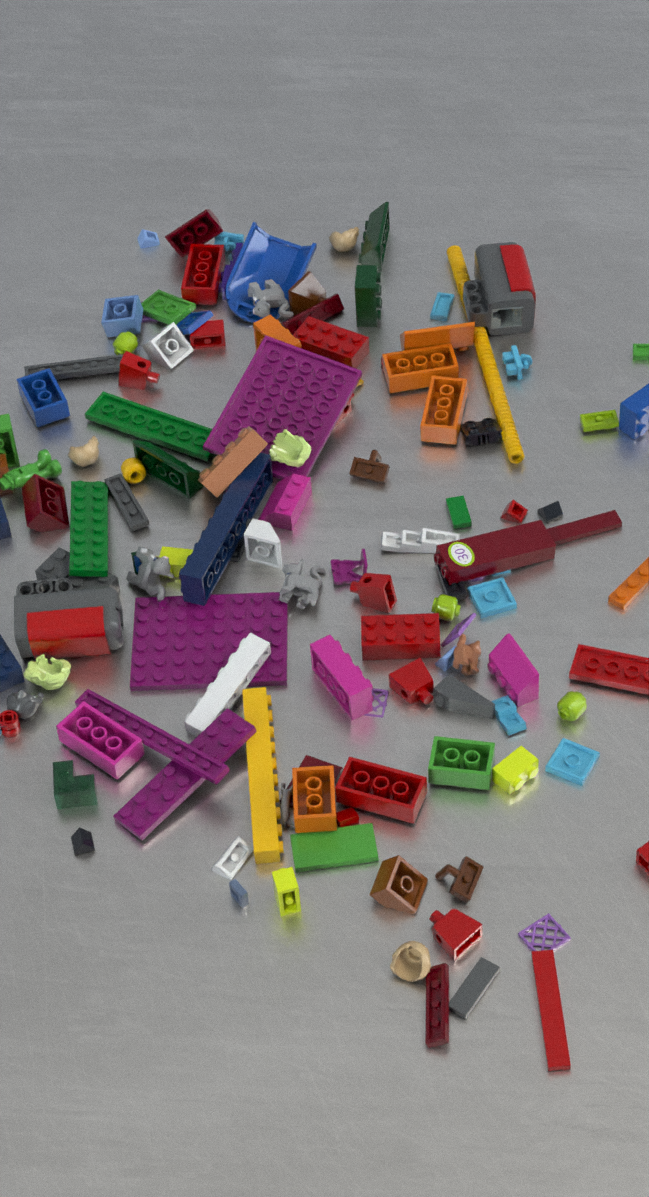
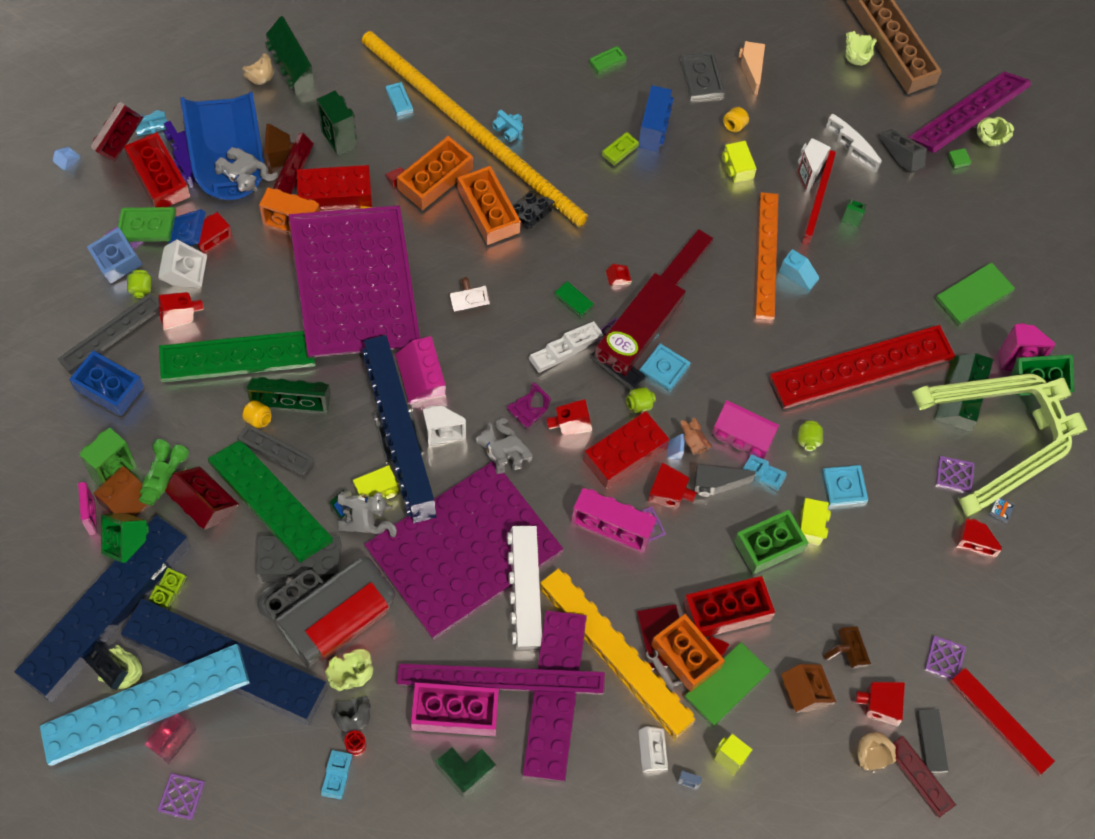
camera: 45 degrees left, 15 degrees up
tan hair [67,436,99,467] -> none
black slope [71,827,95,855] -> none
nougat slope [198,426,268,498] -> none
yellowish green hair [269,429,311,467] -> none
orange slope [400,322,475,351] -> none
medium lavender window [441,613,476,647] -> none
dark grey piece [463,242,536,336] -> none
black slope [537,501,563,523] -> none

